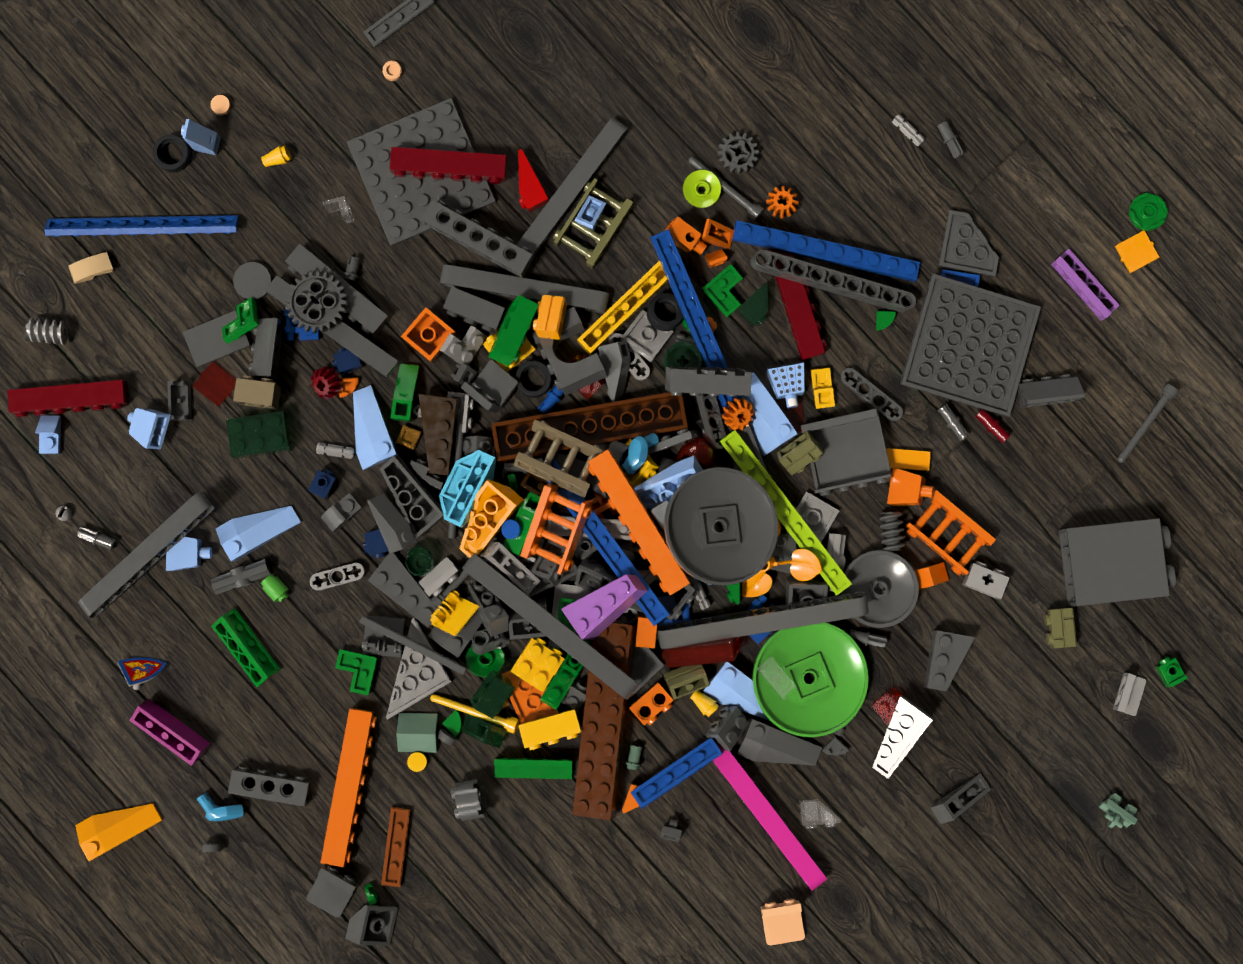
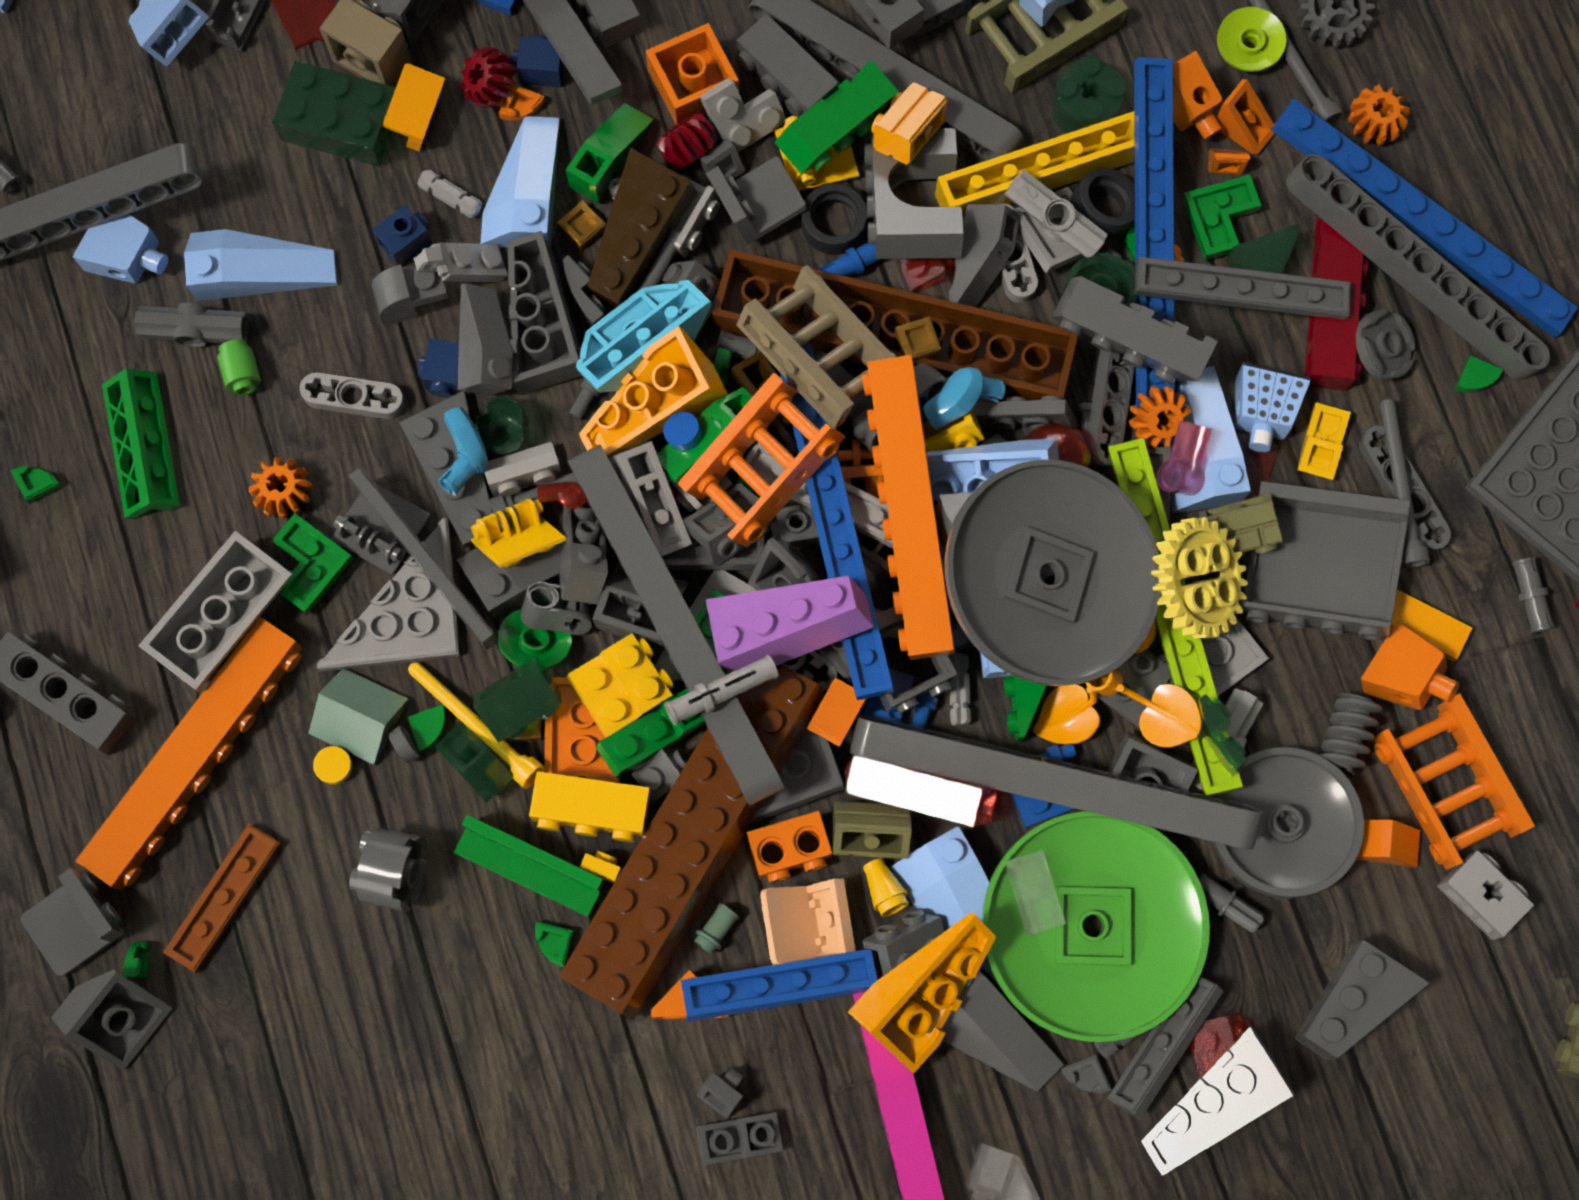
camera: 25 degrees right, 10 degrees down
none -> green tile [10,466,62,504]
none -> light grey slope [138,531,293,691]
none -> orange gear [249,457,313,520]
none -> light orange panel [383,63,445,152]
none -> light grey hinge [413,243,508,282]
none -> dark azure arm [438,407,488,496]
none -> green tile [535,922,574,968]
none -> clear red arm [537,481,586,509]
none -> yellow plate [580,851,622,884]
none -> dark red gear [657,113,718,169]
none -> light grey pin [664,655,779,725]
none -> dark grey slope [696,1112,783,1166]
none -> light nougat bracket [760,878,856,965]
none -> light orange wedge [848,912,996,1074]
none -> pearl gold tile [895,316,941,362]
none -> light grey piece [1004,170,1108,259]
none -> clear green brick [1052,55,1126,134]
none -> dark grey tile [1107,977,1224,1120]
none -> dark grey tile [1134,257,1351,320]
none -> light yellow gear [1151,517,1248,639]
none -> clear pink piece [1157,421,1212,496]
none -> clear green slope [1198,694,1247,777]
none -> dark grey tile [1356,308,1415,381]
none -> dark grey piece [1380,398,1430,568]

